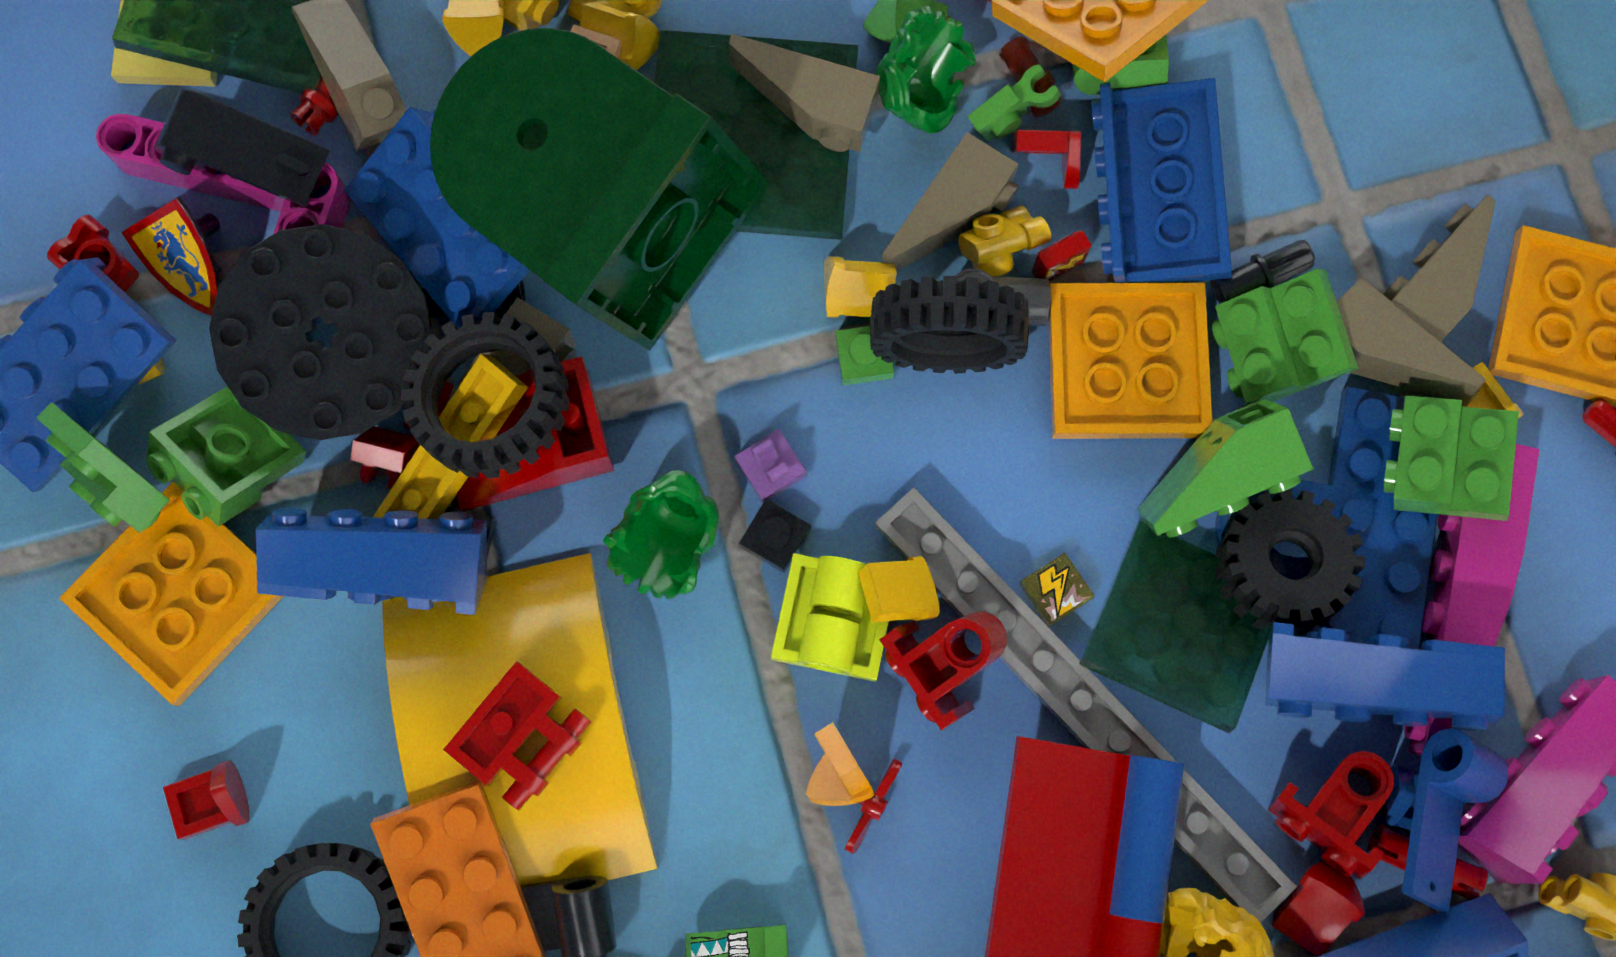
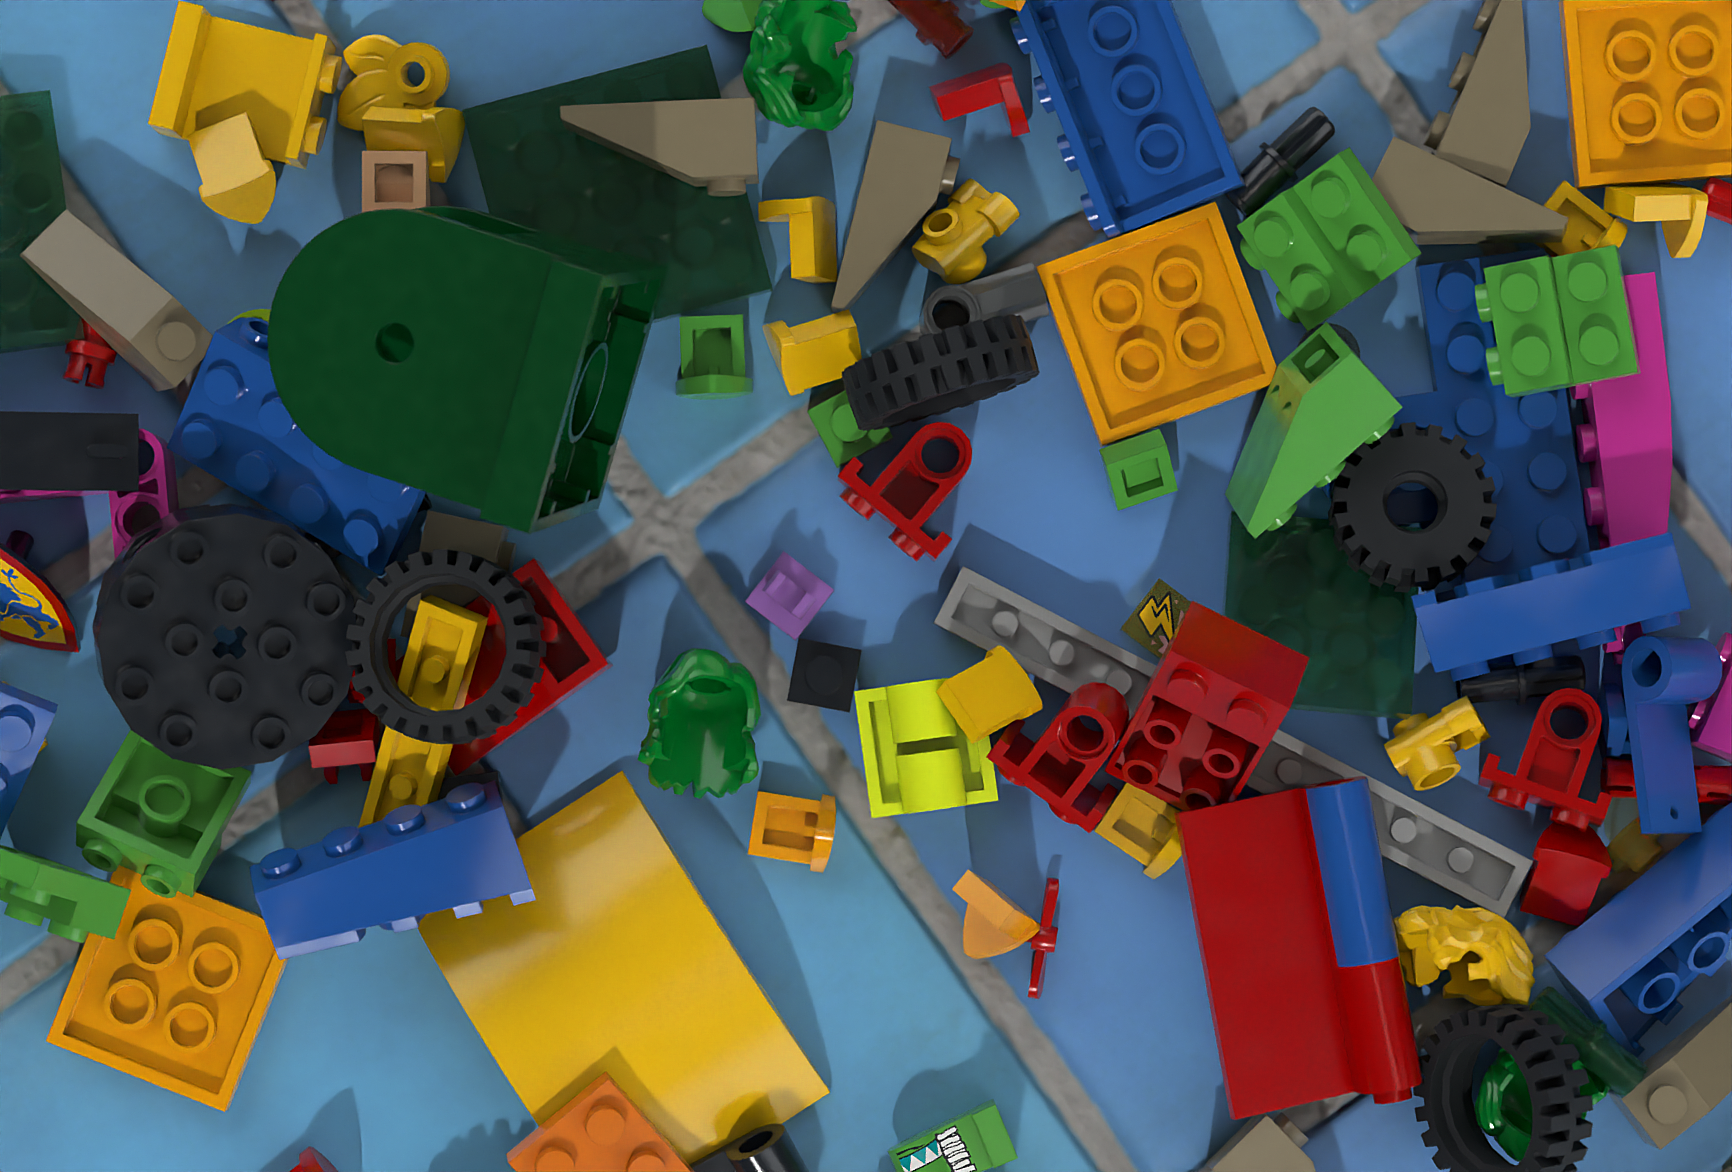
camera: 20 degrees left, 10 degrees up
red plate [443,661,592,811] -> none
bright green plate [967,64,1061,142] -> none
red tile [1032,230,1092,282] -> none
none -> bright green tile [675,314,753,400]
none -> light orange tile [748,791,837,873]
none -> yellow tile [758,196,838,284]
none -> red pin [837,422,972,562]
none -> yellow tile [1093,782,1184,880]
none -> bright green plate [1099,429,1178,511]
none -> red slope [1104,600,1310,811]
none -> yellow plate [1383,695,1491,791]
none -> black axle [1455,655,1586,705]
none -> yellow tile [1603,183,1708,258]
none -> clear yellow plate [1606,816,1664,875]

